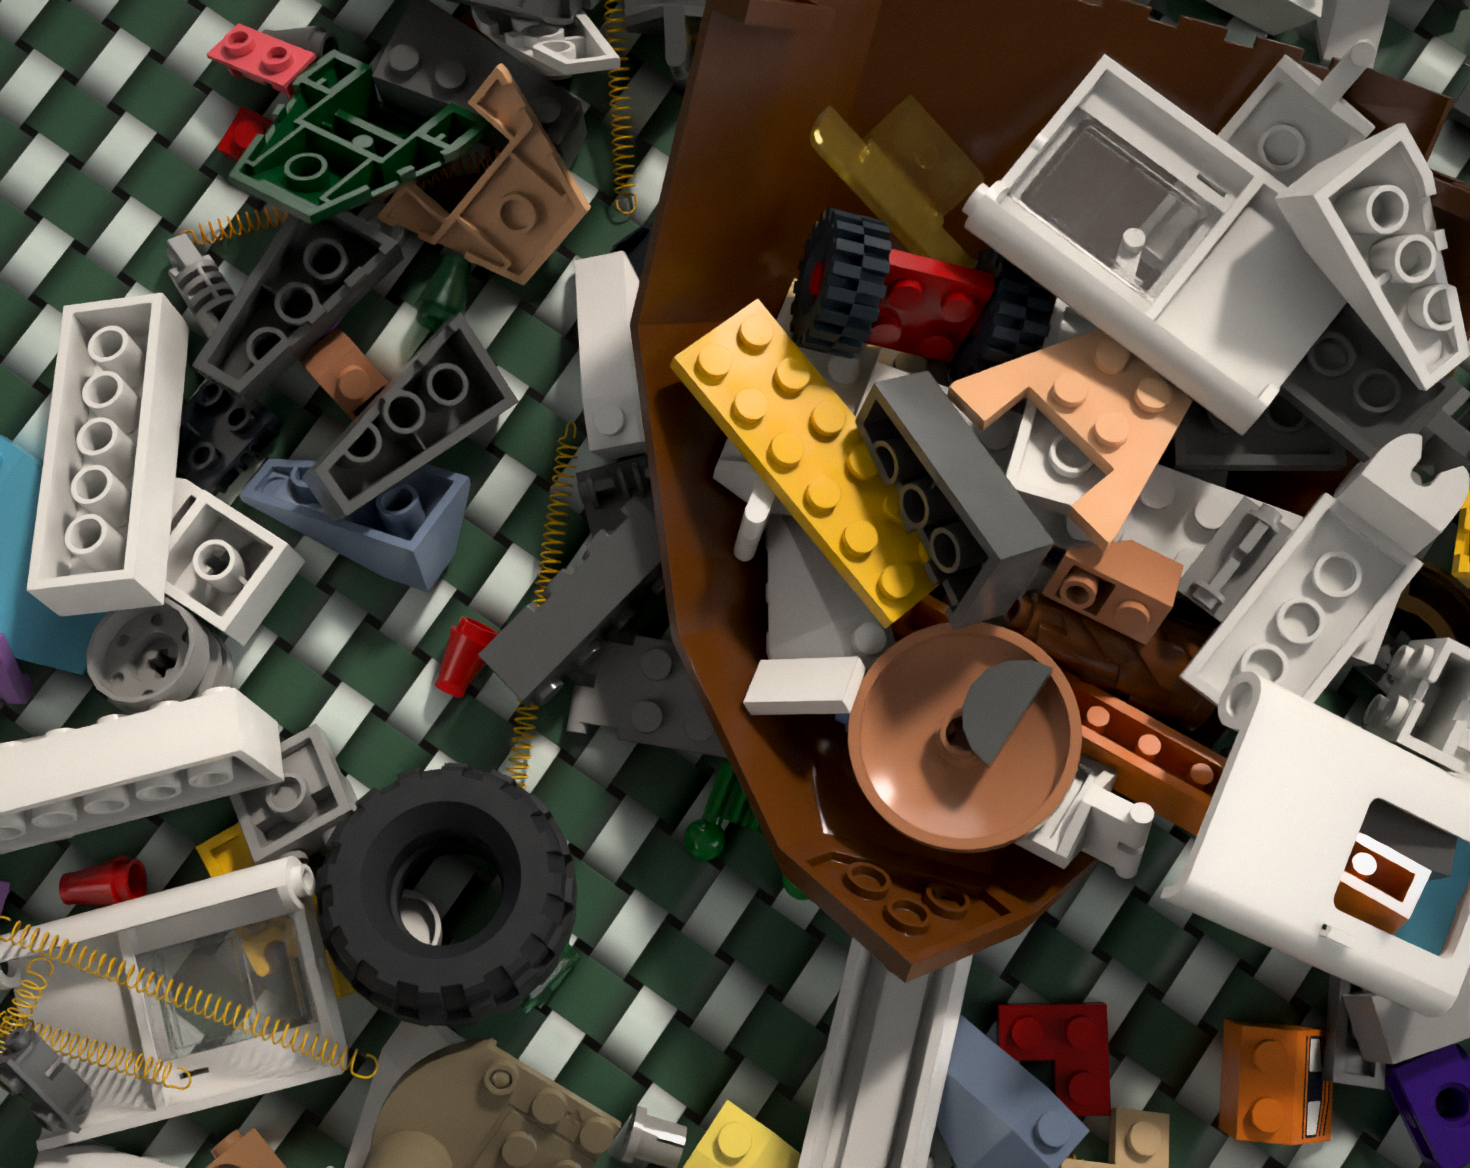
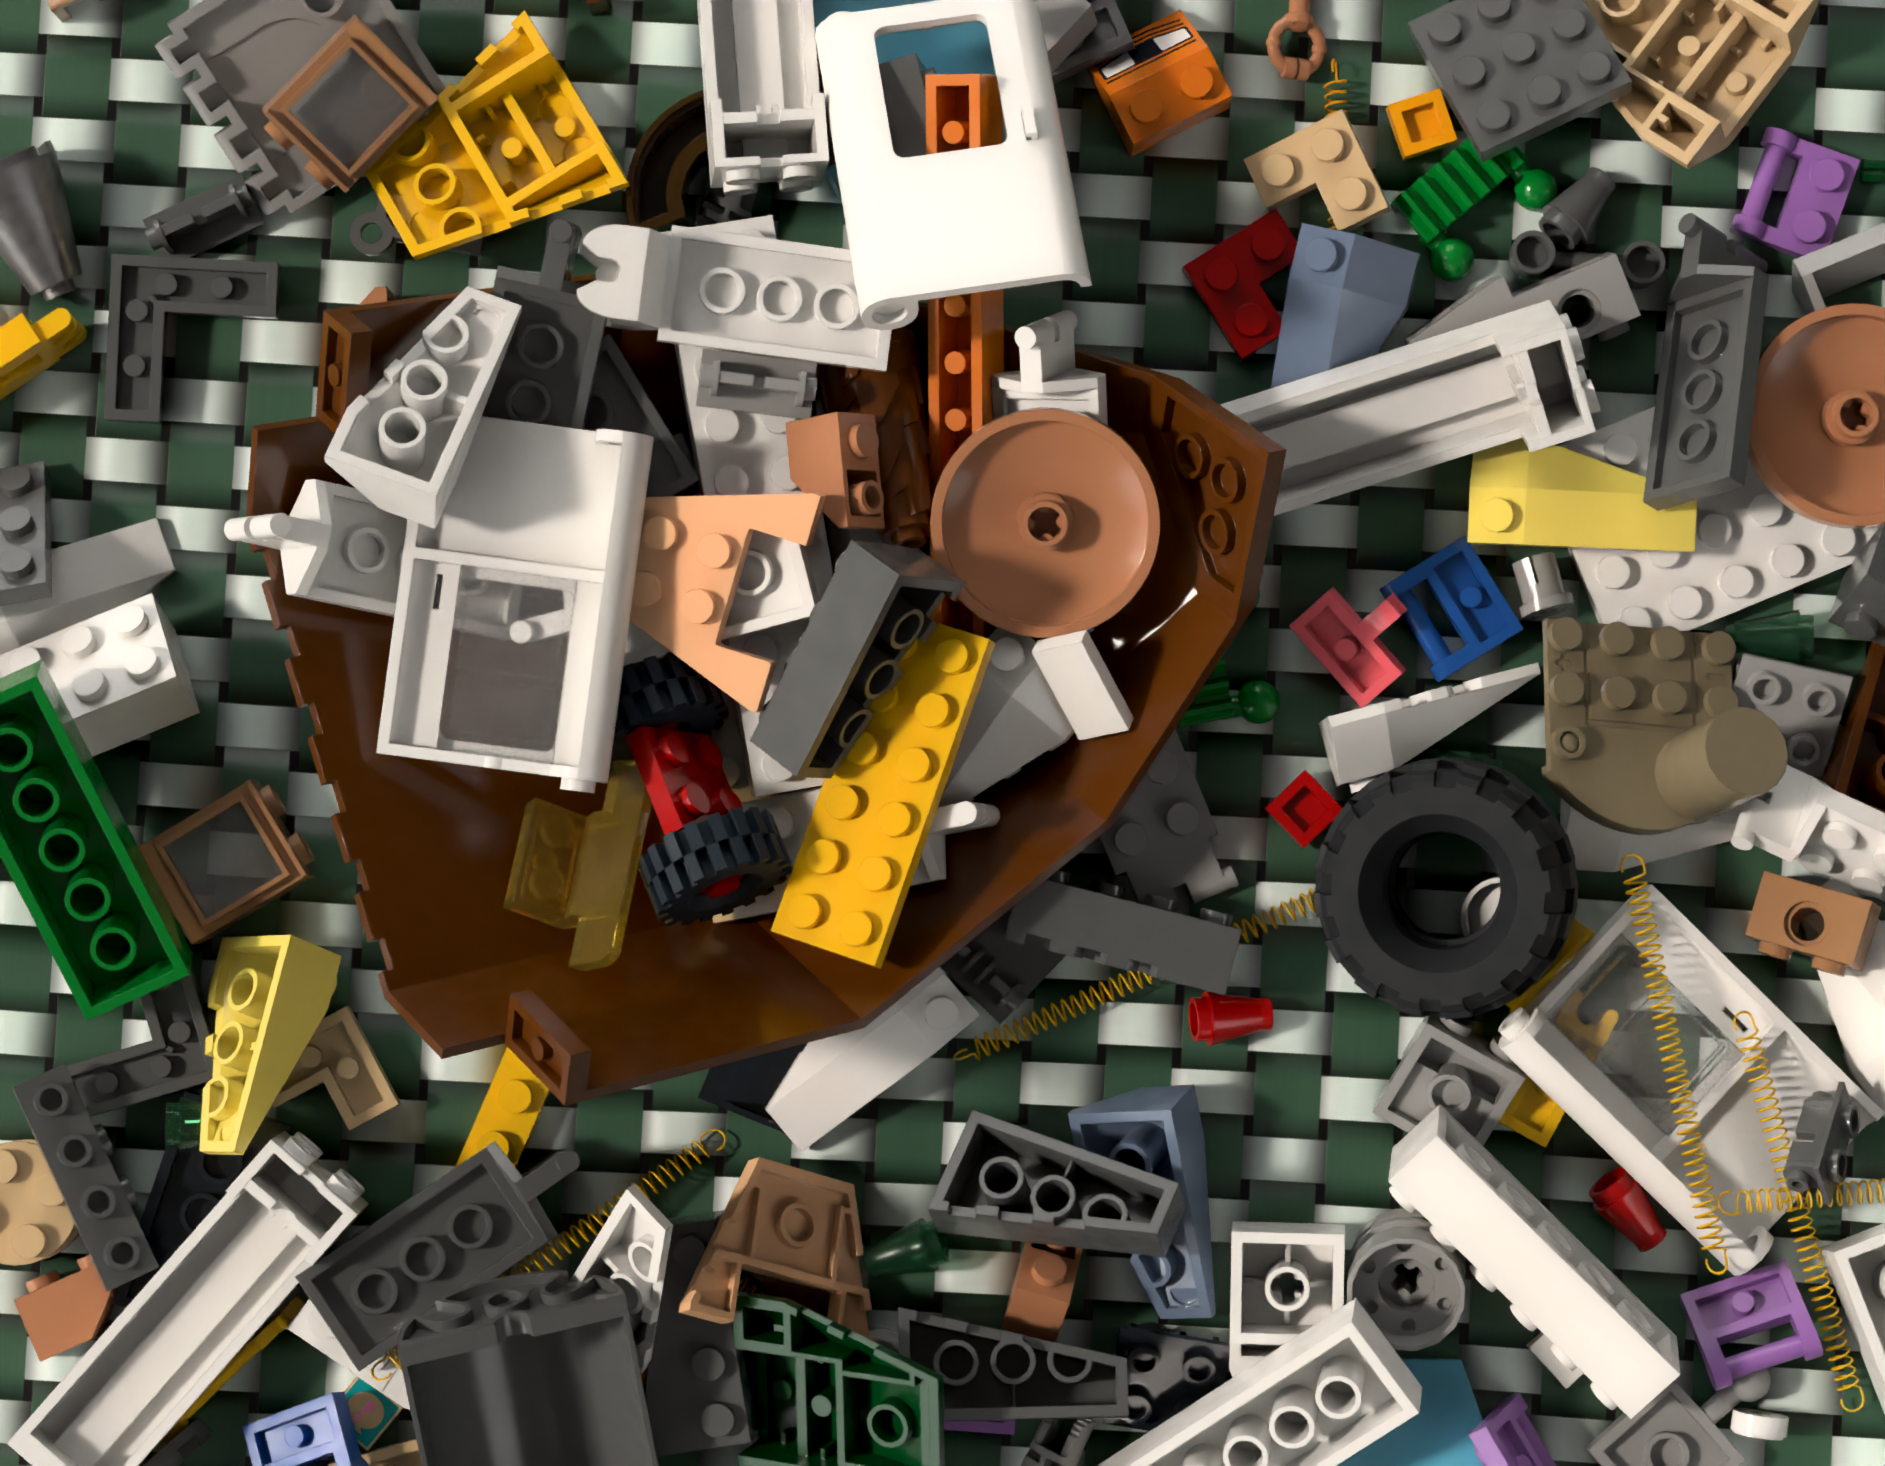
camera: 125 degrees left, 5 degrees up
dark grey tile [962,660,1053,769] -> none
none -> red plate [1264,770,1342,849]
none -> coral plate [1289,587,1408,708]
none -> white wedge [1318,663,1541,794]
none -> blue plate [1379,535,1524,682]

